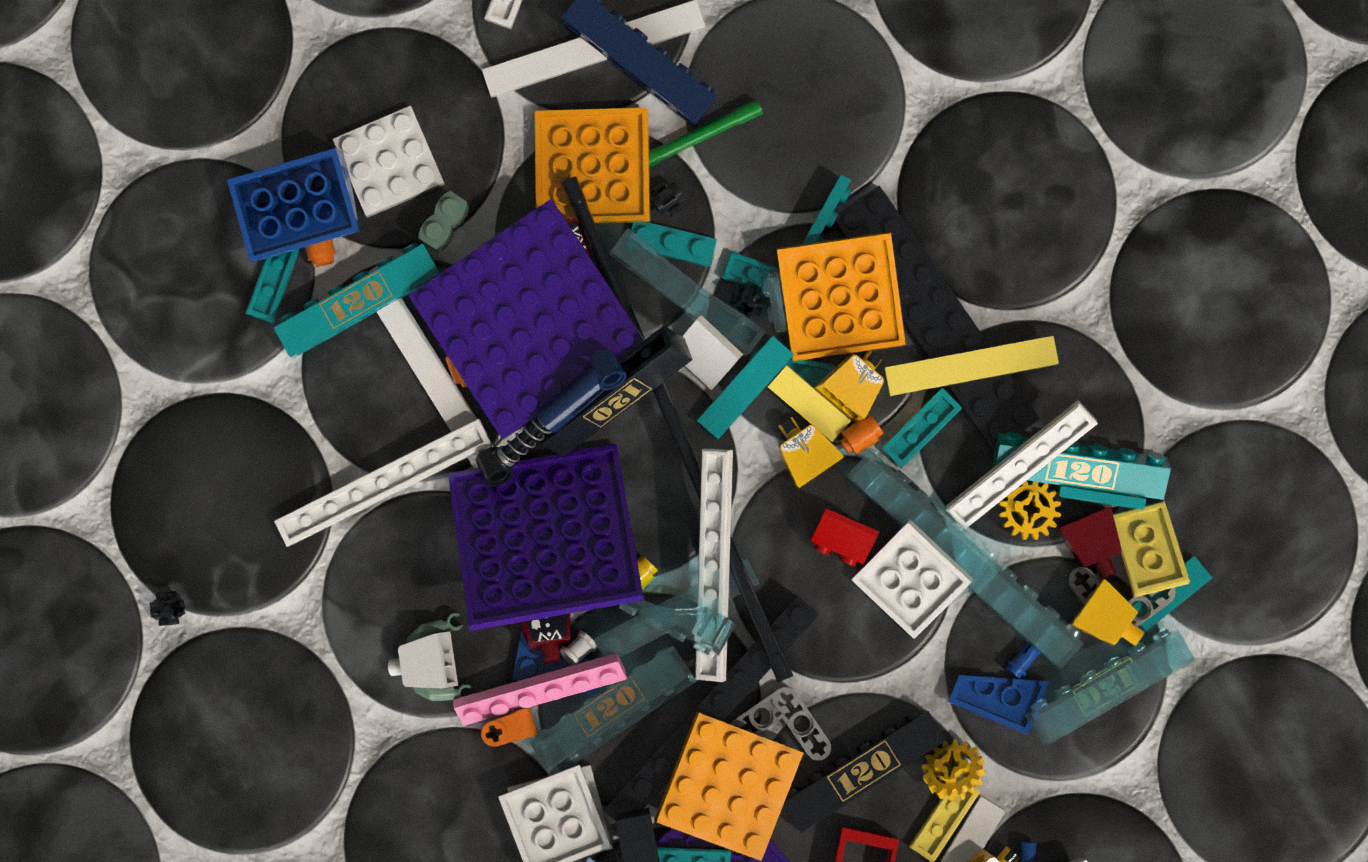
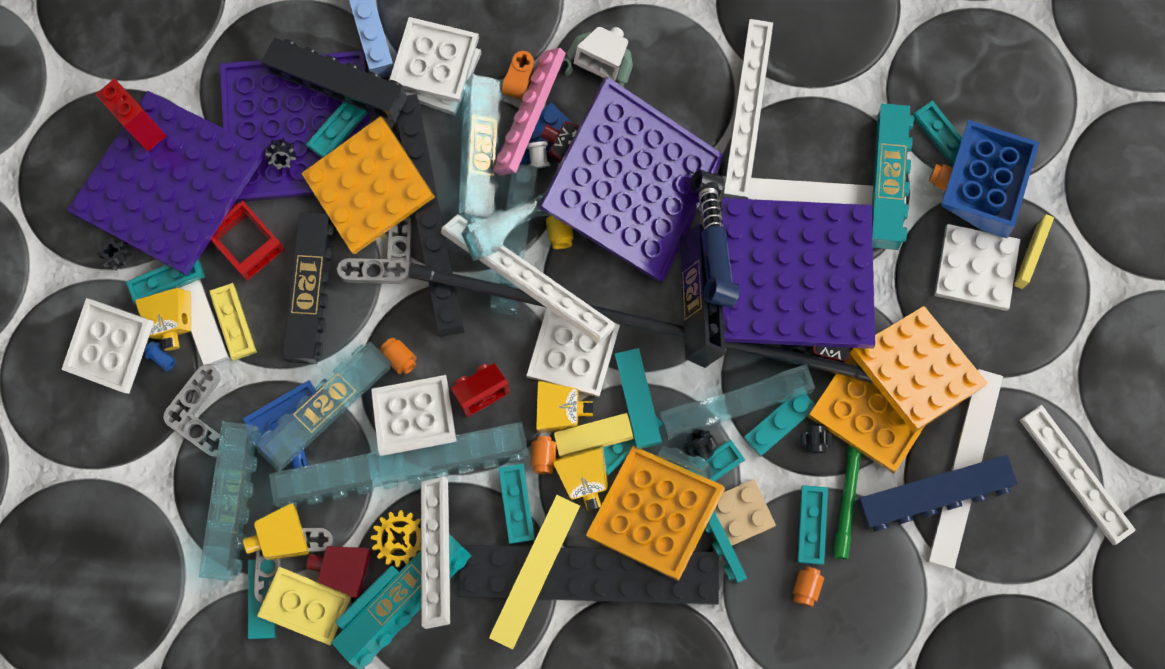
camera: 125 degrees right, 10 degrees down
sand green brick [419,191,470,253] -> none
white tile [682,315,743,390] -> none
yellow gear [922,739,986,801] -> none
none -> light grey beam [163,365,229,458]
none -> clear light blue brick [257,342,392,473]
none -> orange brick [380,337,417,374]
none -> white plate [527,308,620,398]
none -> tan plate [714,479,776,546]
none -> orange brick [792,566,824,607]
none -> teal plate [797,485,828,565]
none -> light orange plate [850,306,988,433]
none -> light yellow tile [1014,214,1054,289]

